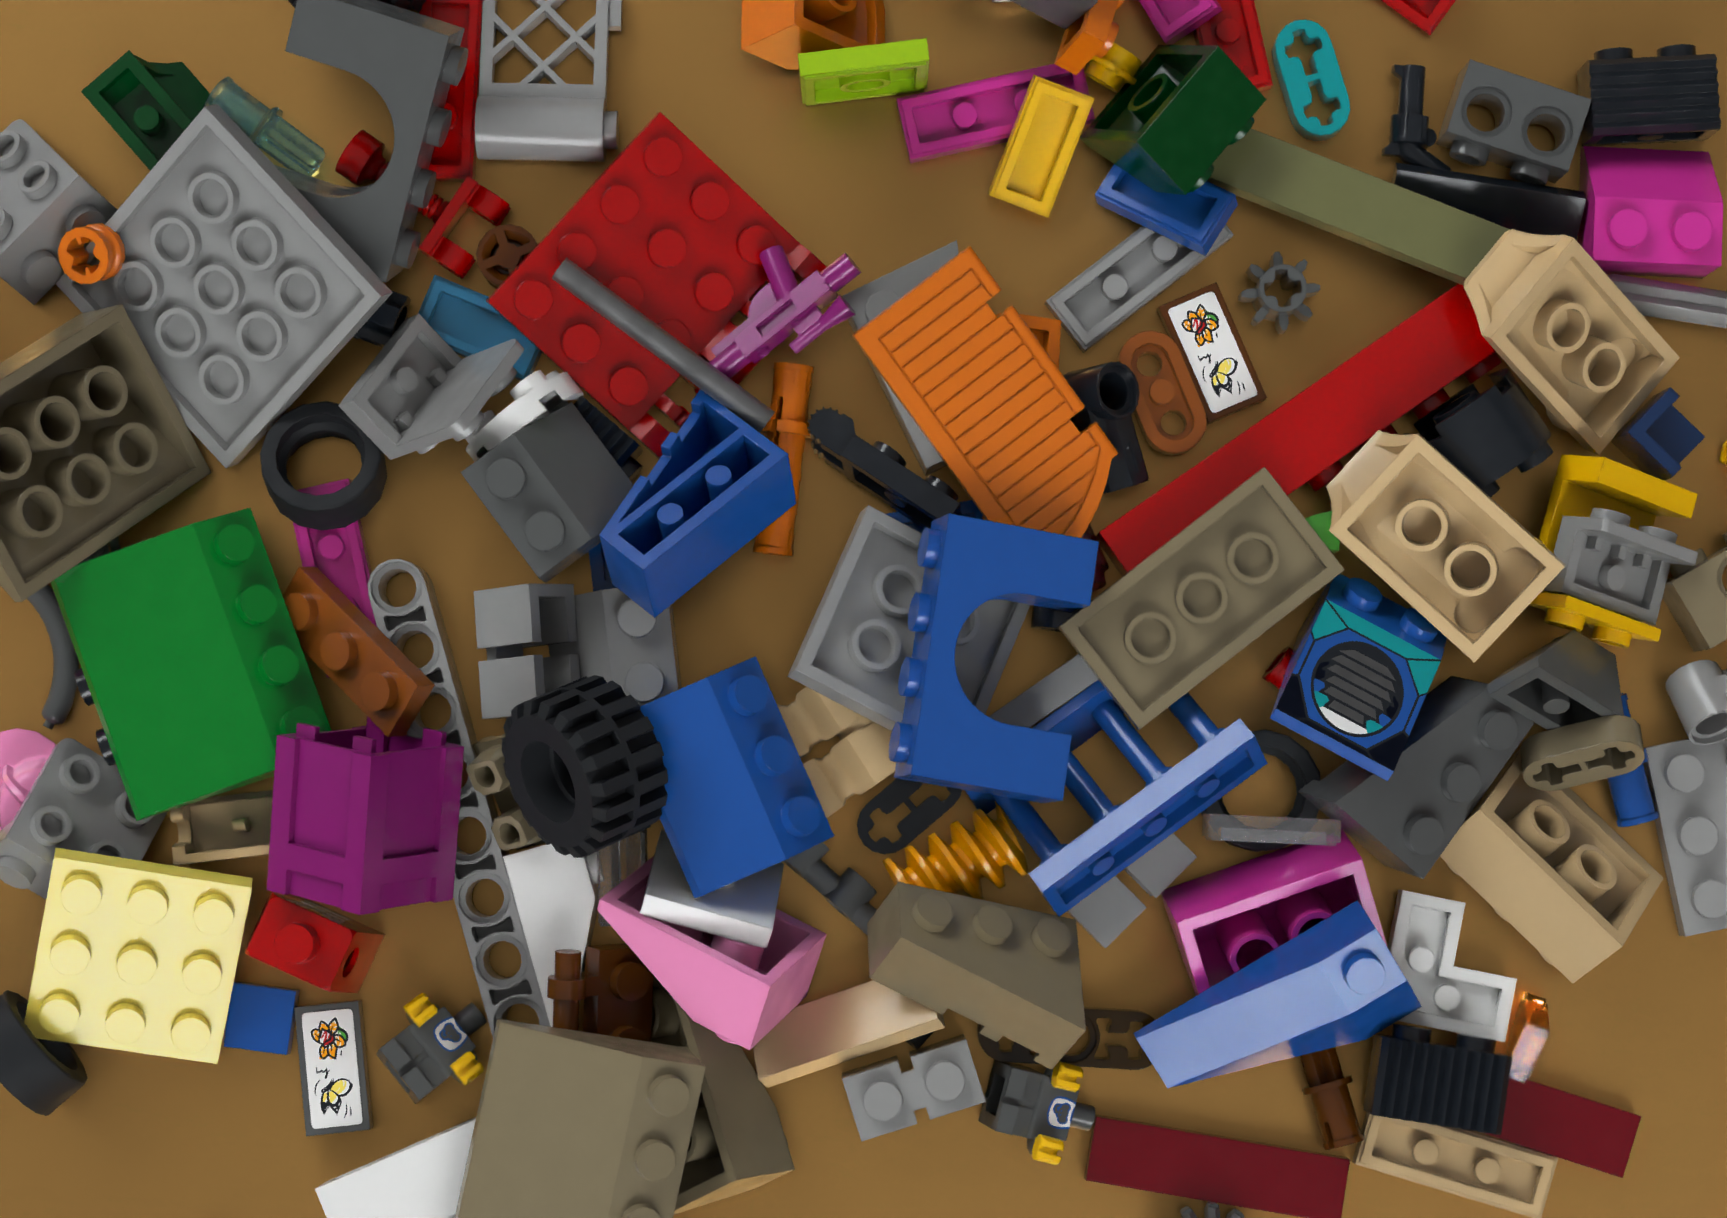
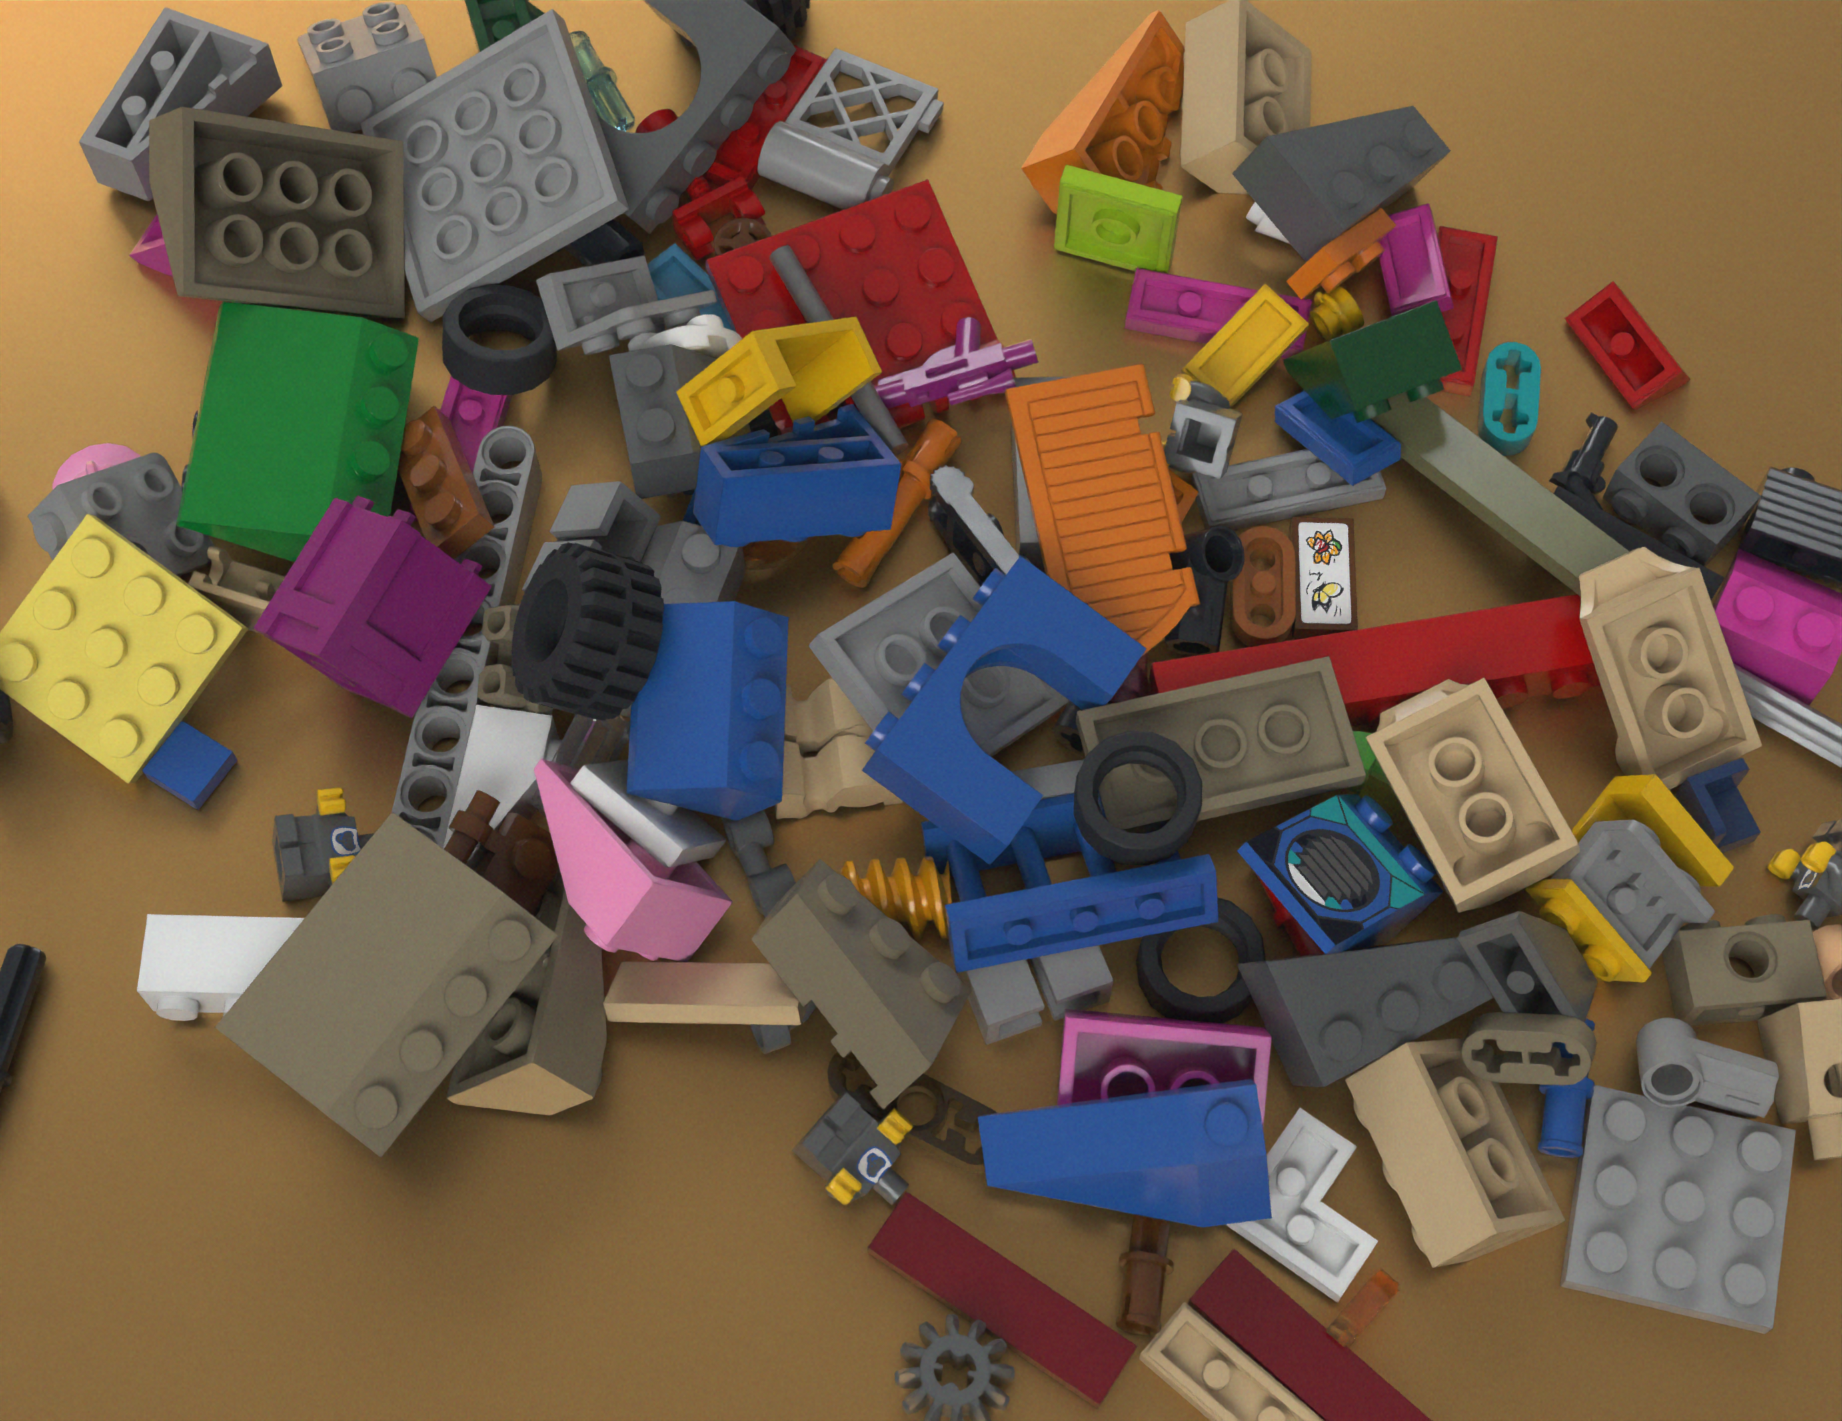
camera: 25 degrees right, 20 degrees down
dark grey piece [27,585,79,730] -> none
orange bush [58,223,125,284] -> none
red torso [245,891,386,993] -> none
tile [294,1000,373,1136] -> none
light grey piece [842,1034,986,1142] -> none
black beam [857,778,962,854] -> none
clear tile [1202,814,1341,846] -> none
dark grey gear [1238,251,1321,334] -> none
black brick [1363,1024,1512,1135] -> none
black brick [1403,368,1554,497] -> none
none -> yellow panel [676,317,882,446]
none -> black tyre [1073,731,1202,866]
none -> dark grey piece [1162,374,1243,479]

